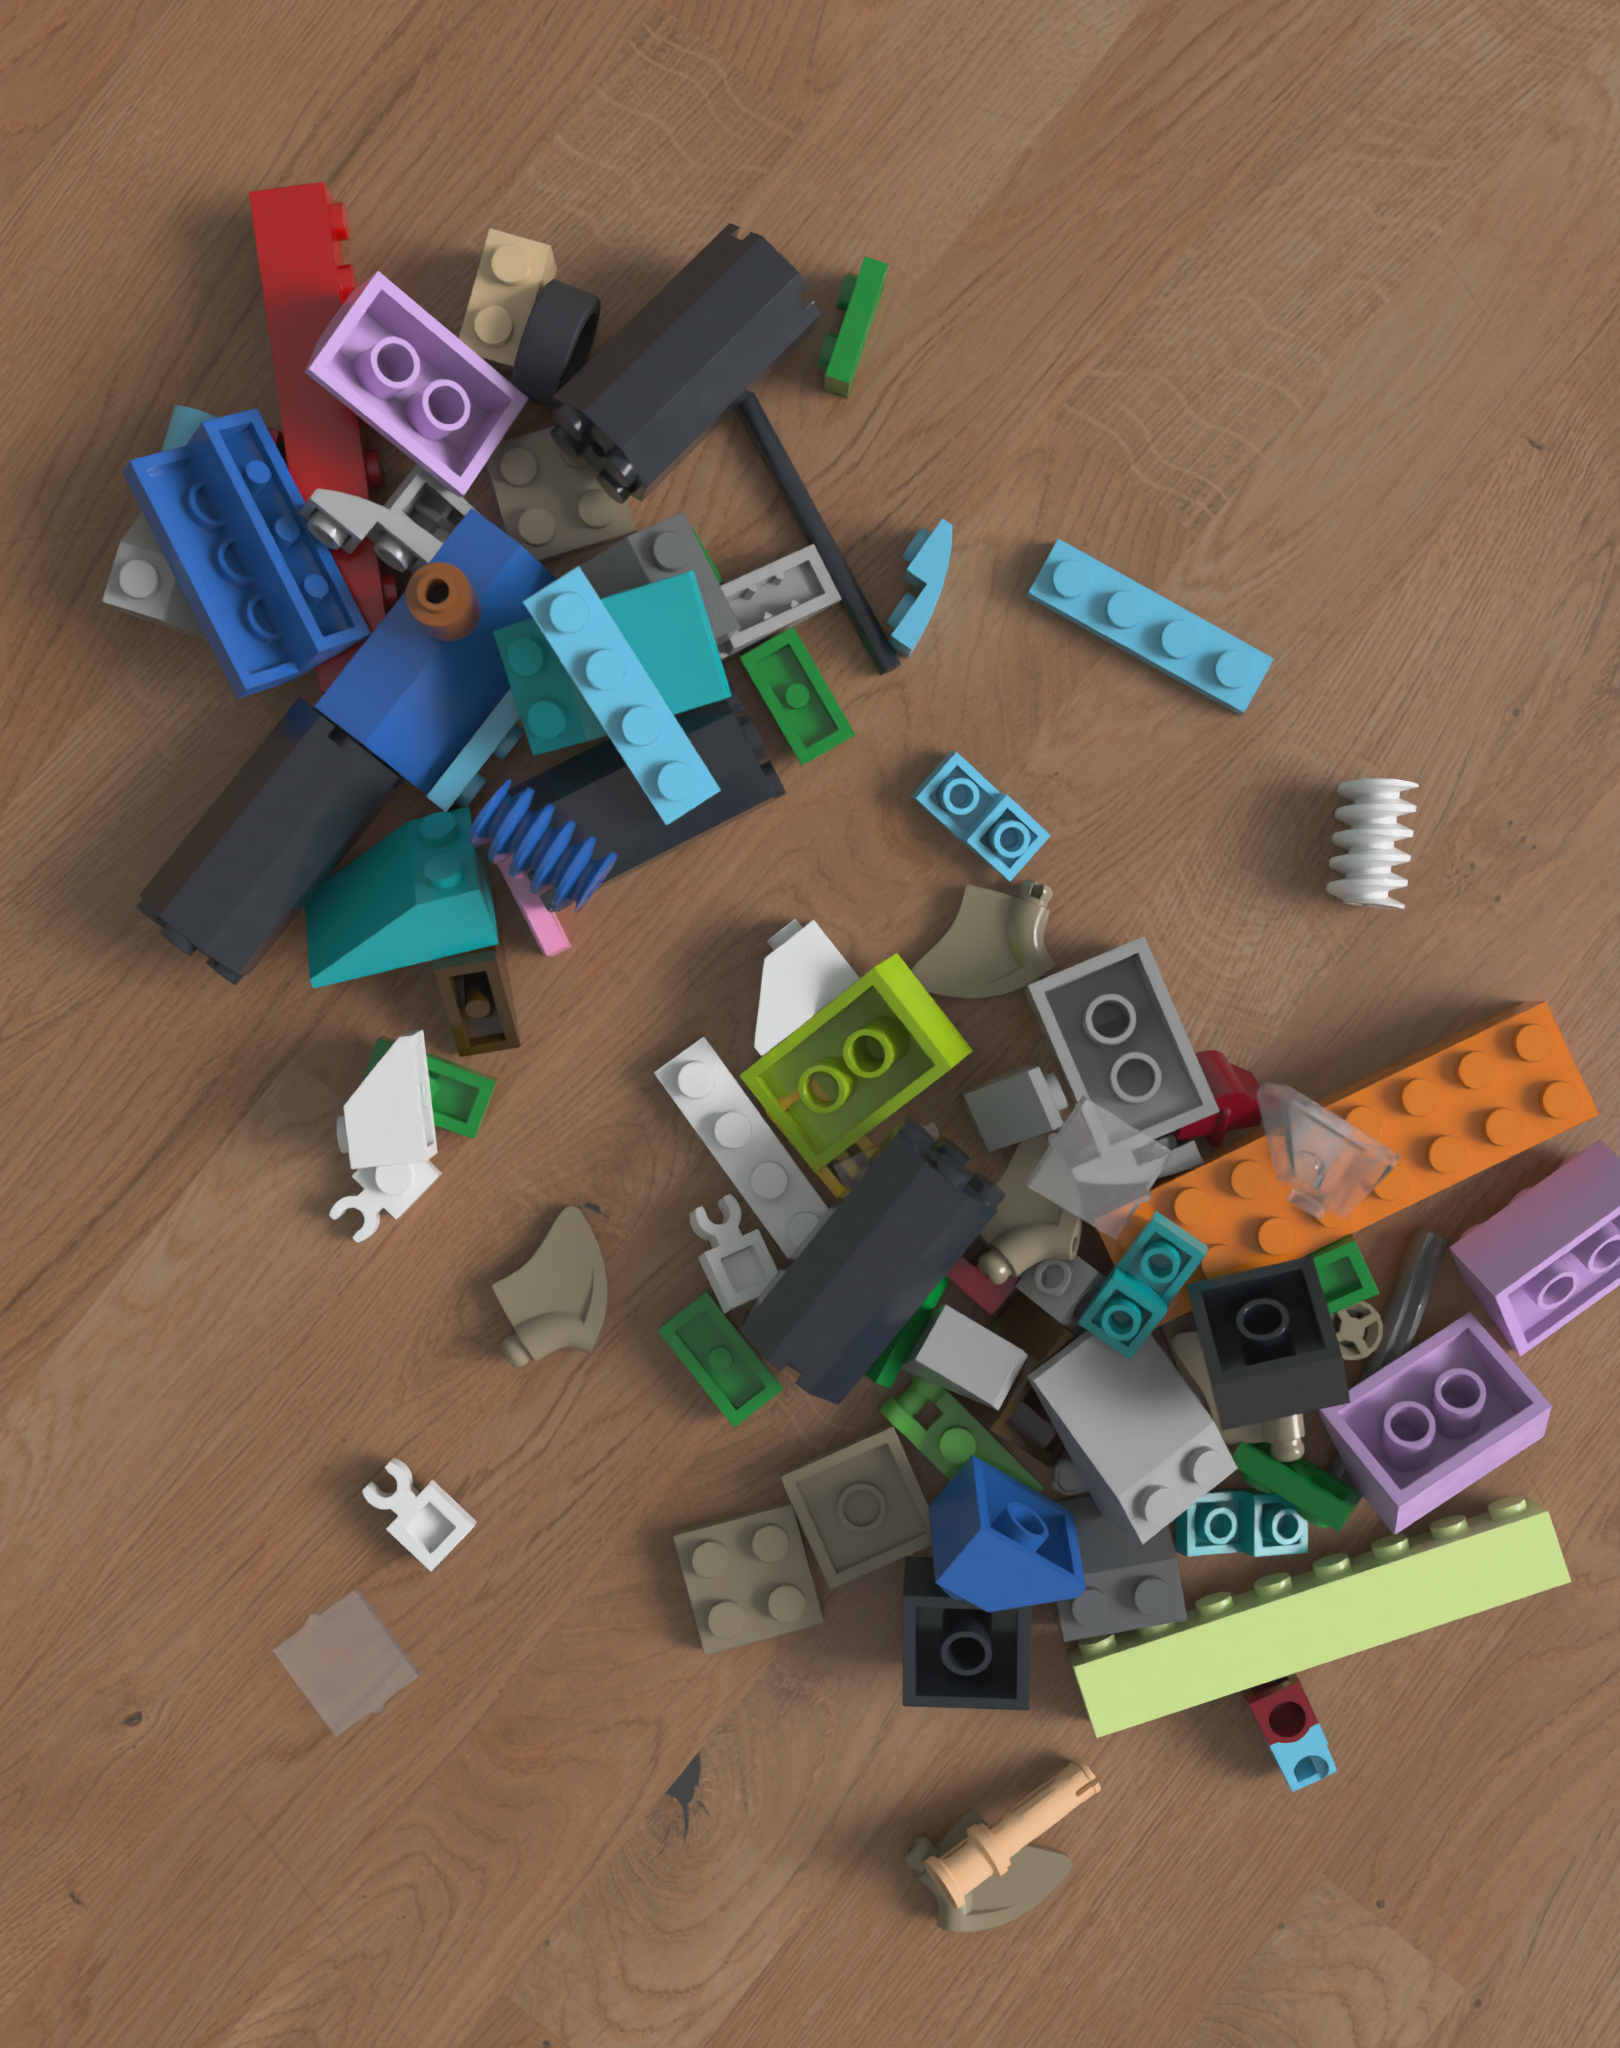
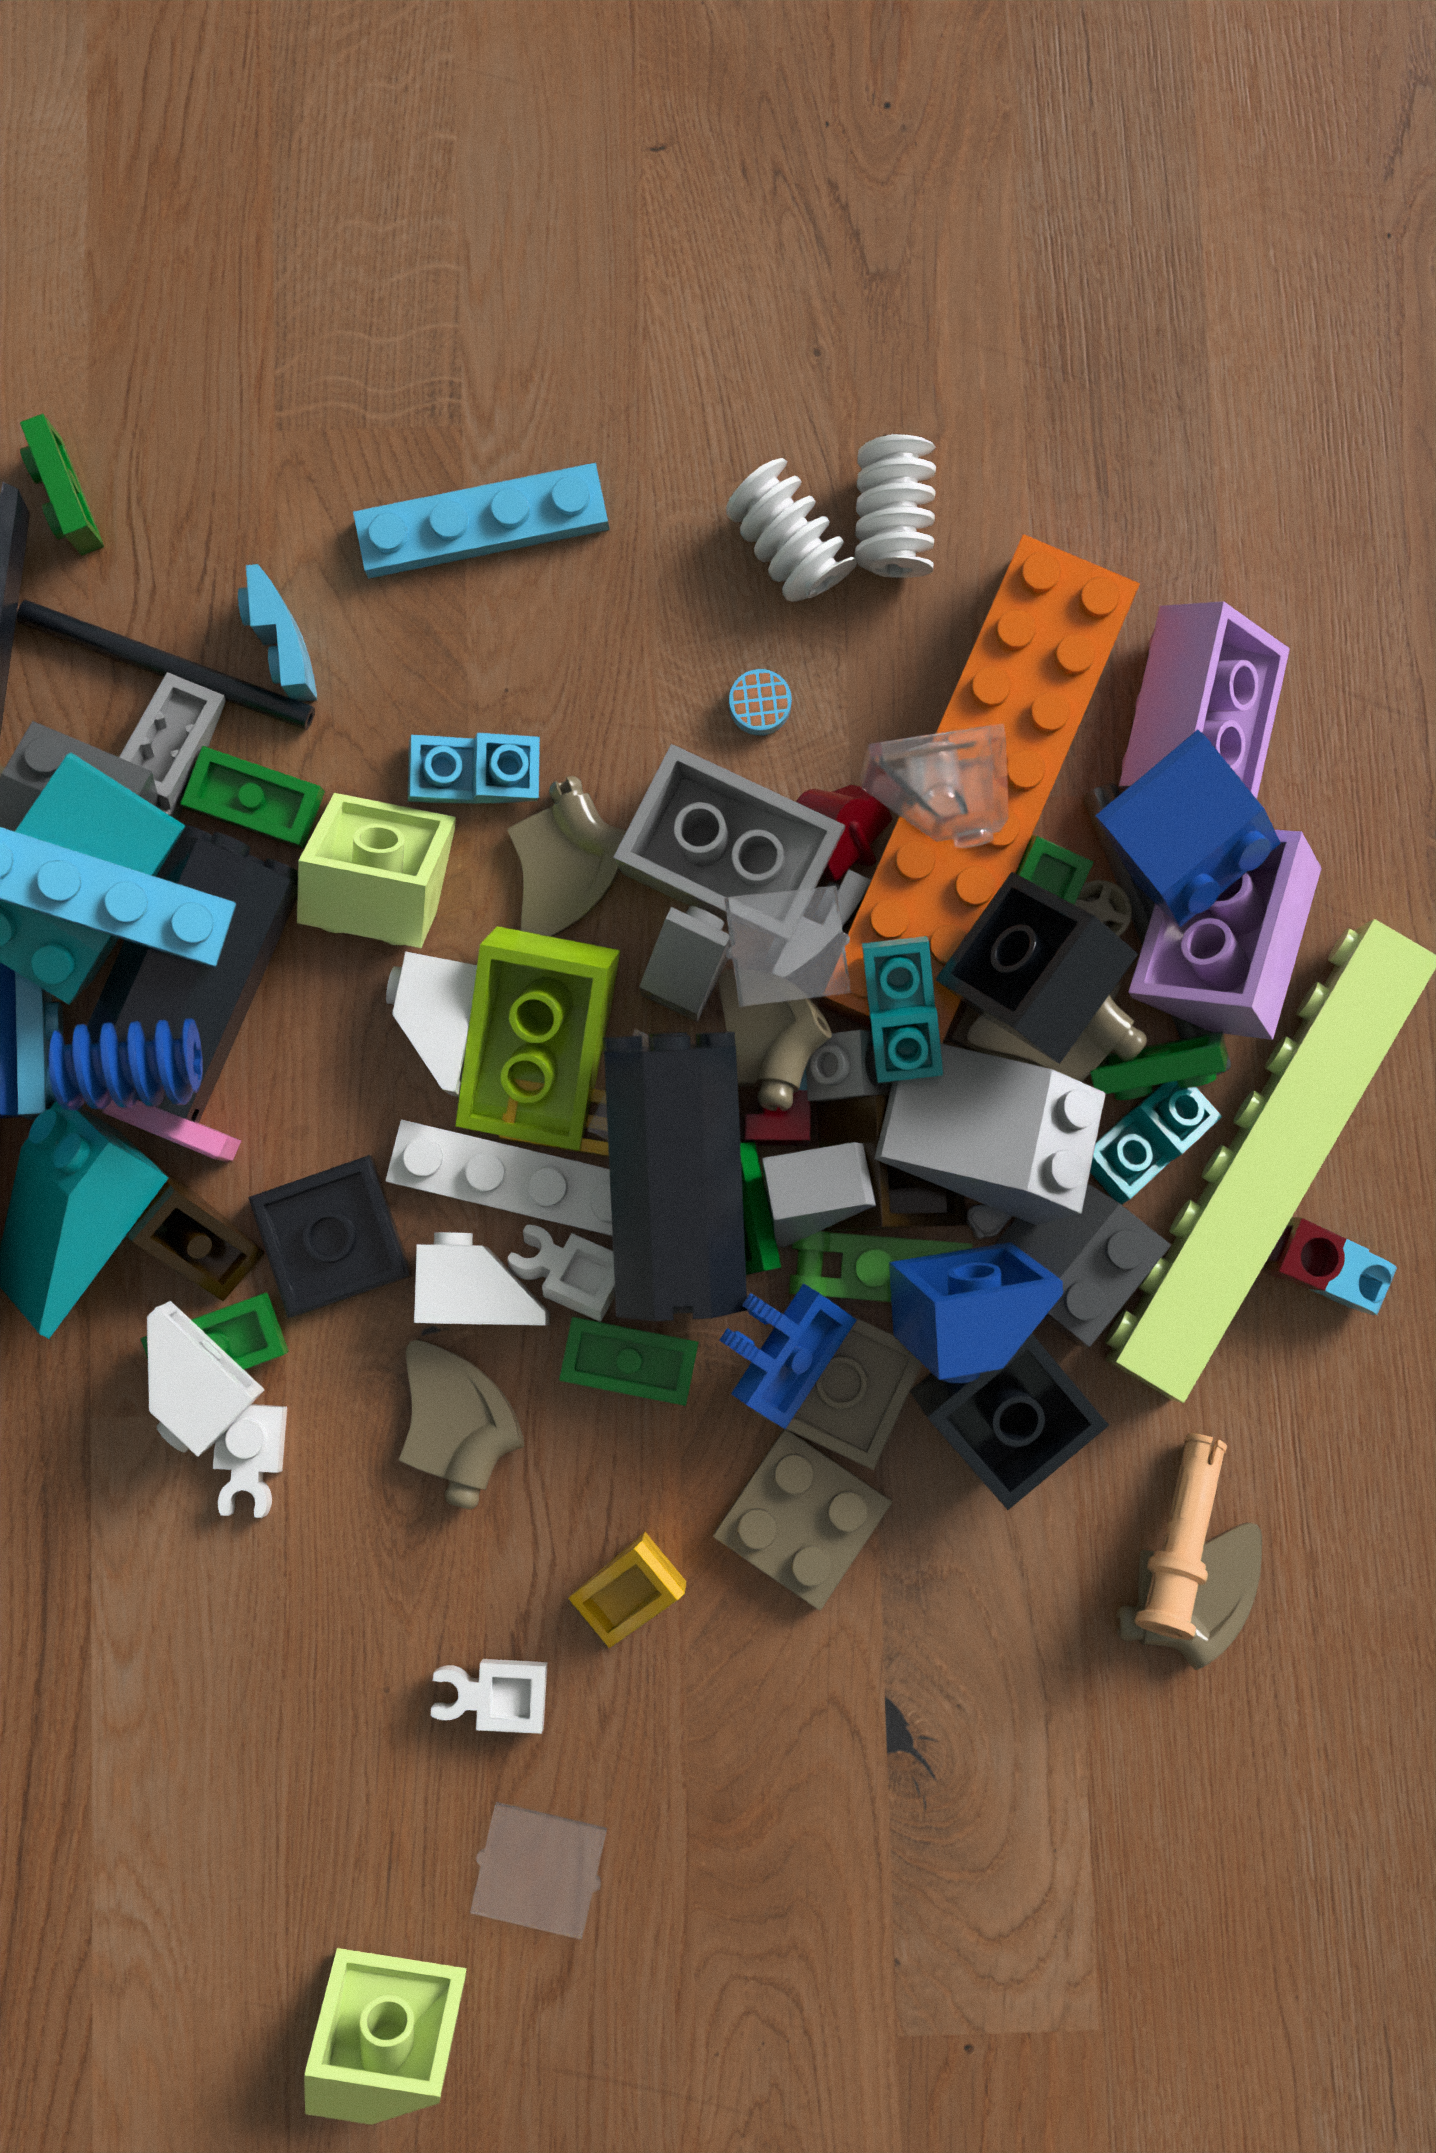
camera: 35 degrees left, 5 degrees down
none -> black tile [248,1155,413,1318]
none -> yellowish green slope [297,793,456,948]
none -> yellowish green slope [304,1948,466,2125]
none -> white slope [414,1232,550,1325]
none -> yellow slope [568,1532,686,1648]
none -> blue hinge [719,1283,857,1430]
none -> tile [729,669,792,736]
none -> white piece [855,434,936,578]
none -> blue slope [1095,729,1281,927]

